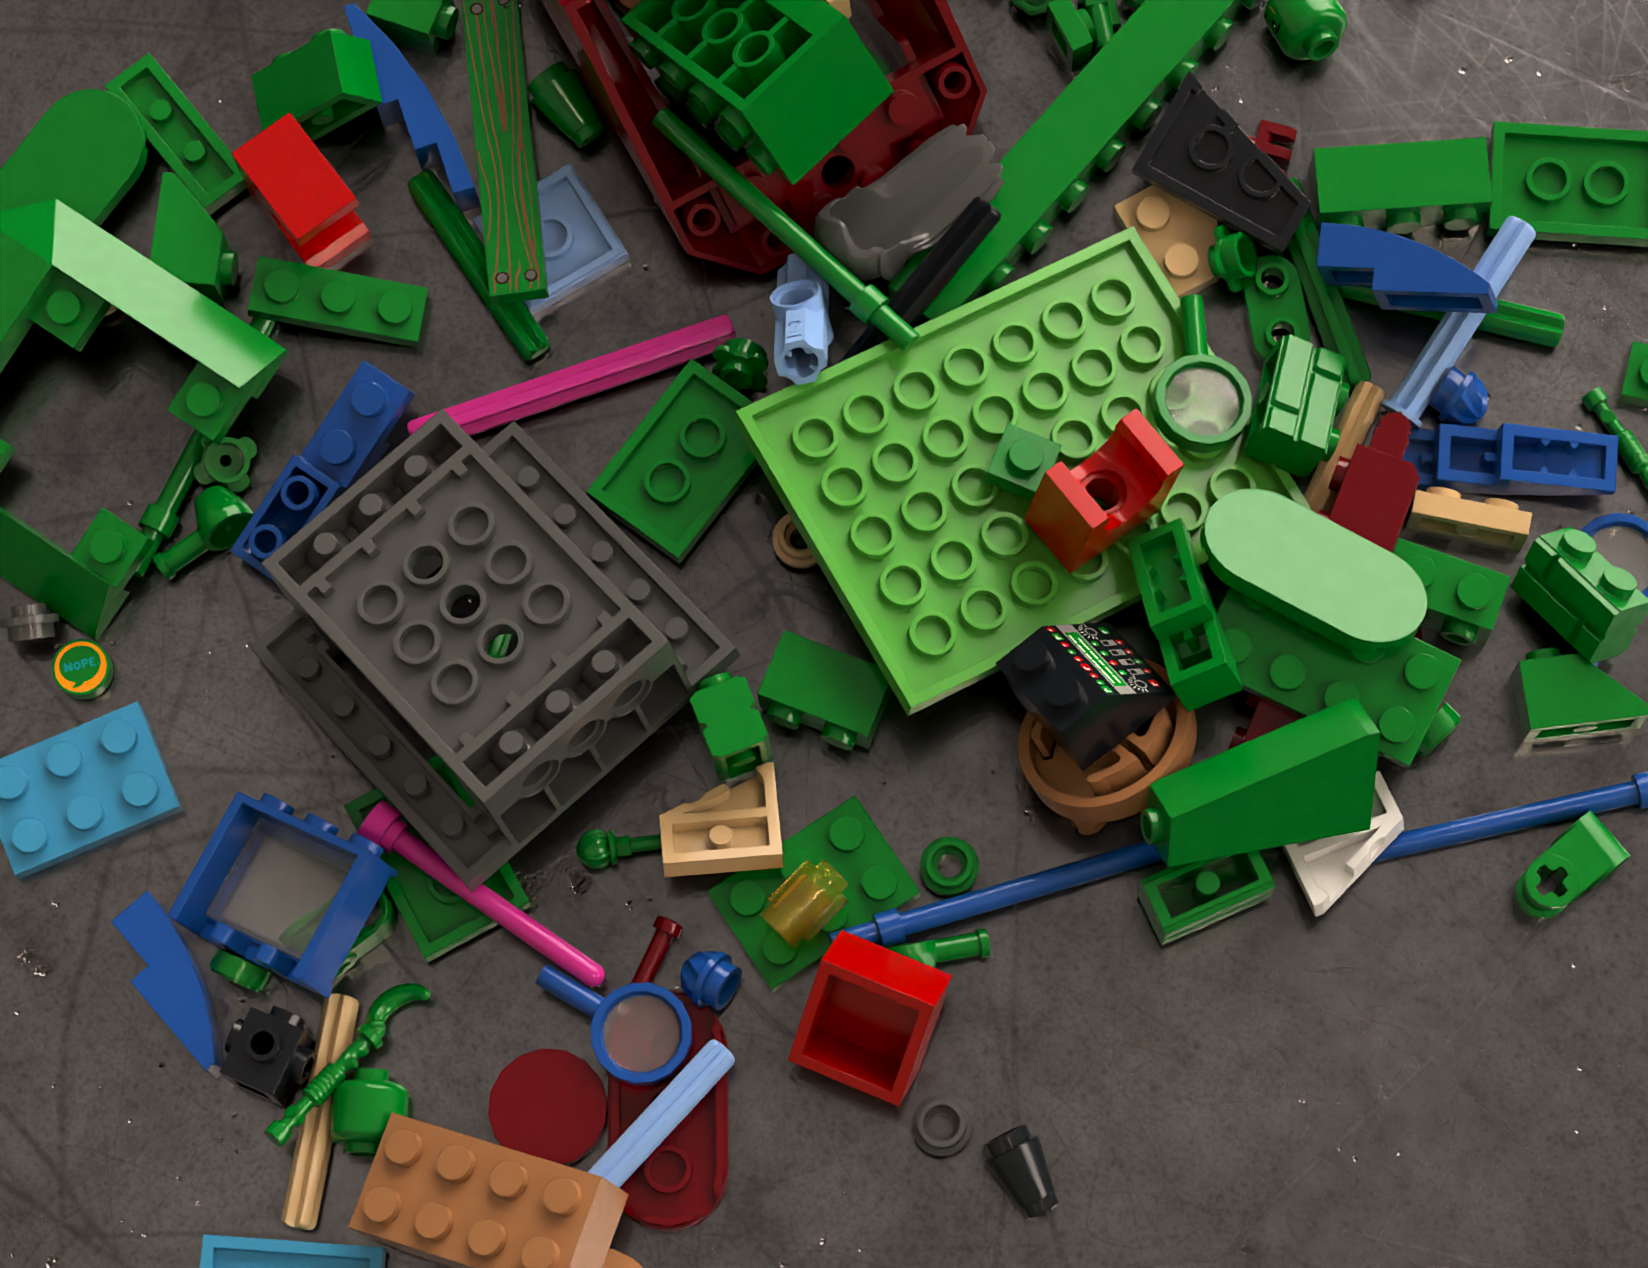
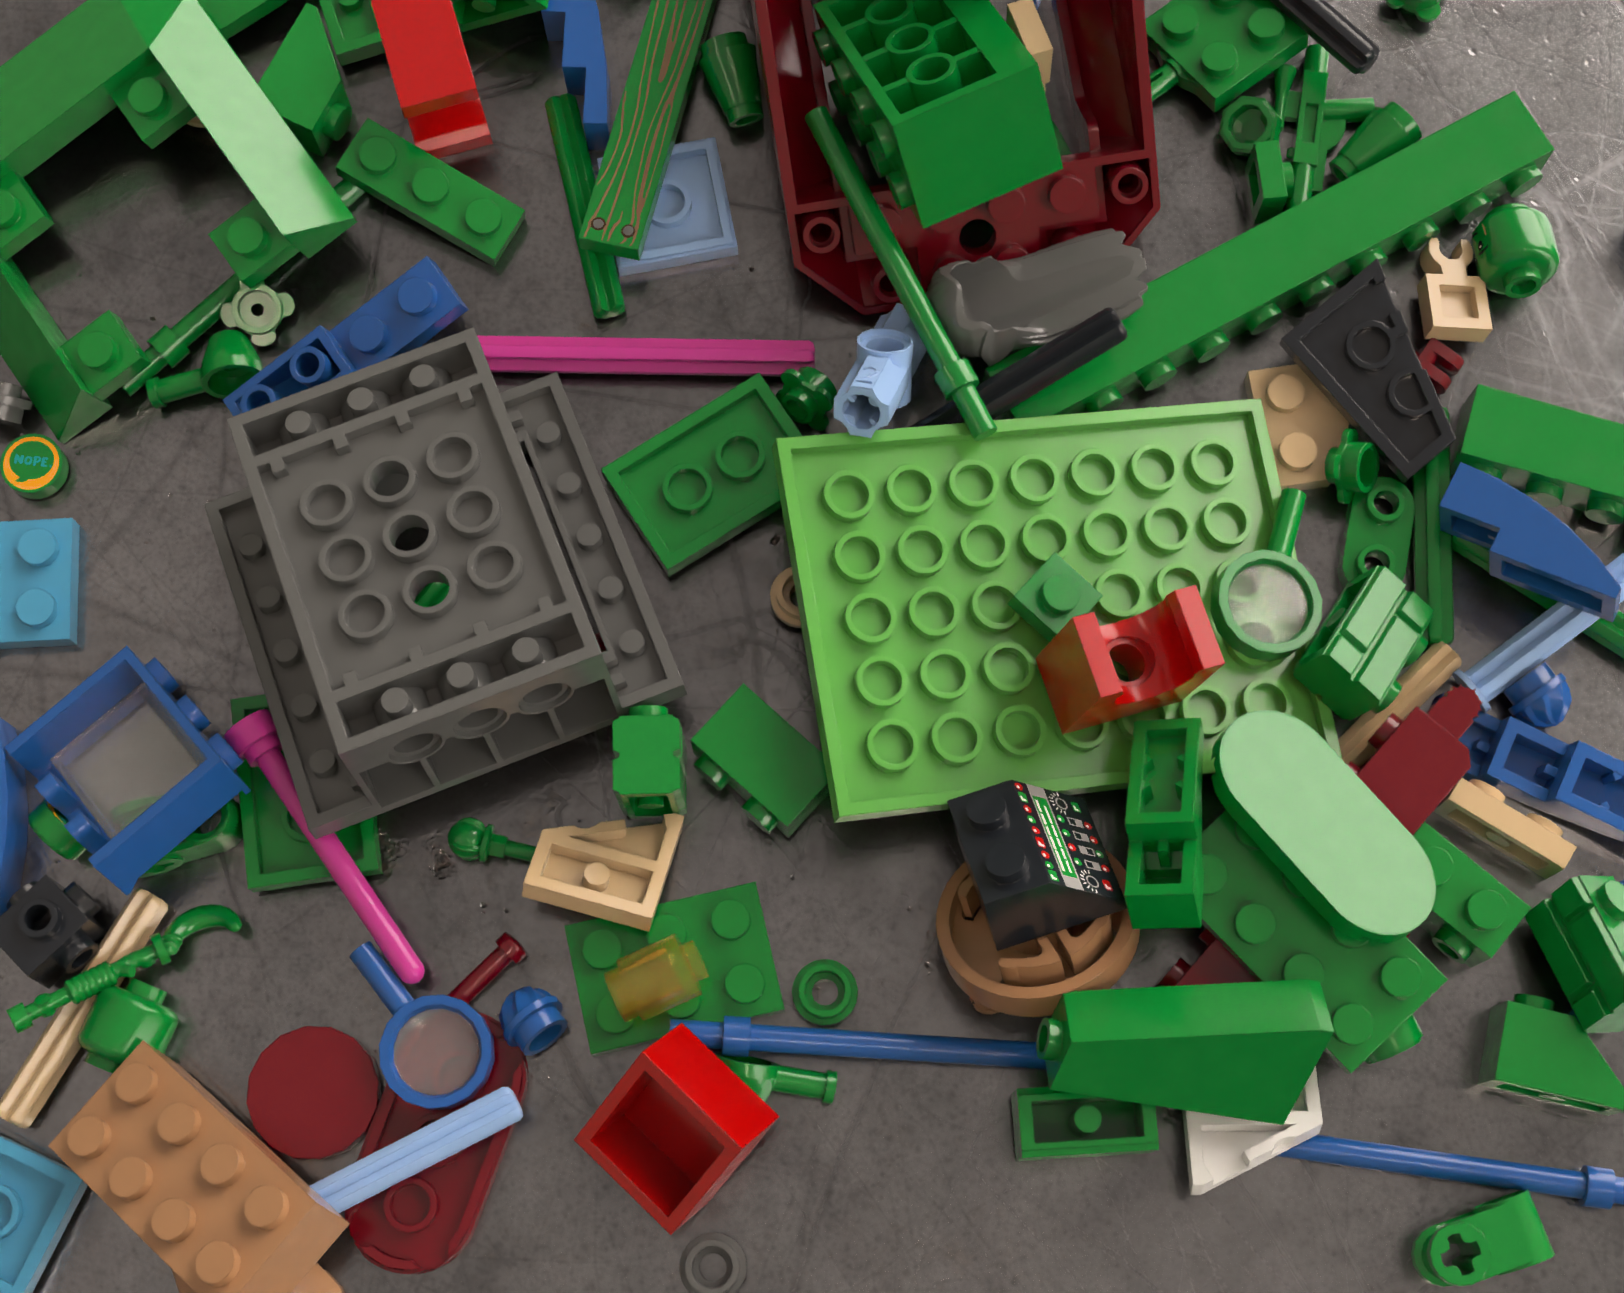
camera: 15 degrees right, 0 degrees up
none -> tan plate [1417,237,1493,342]

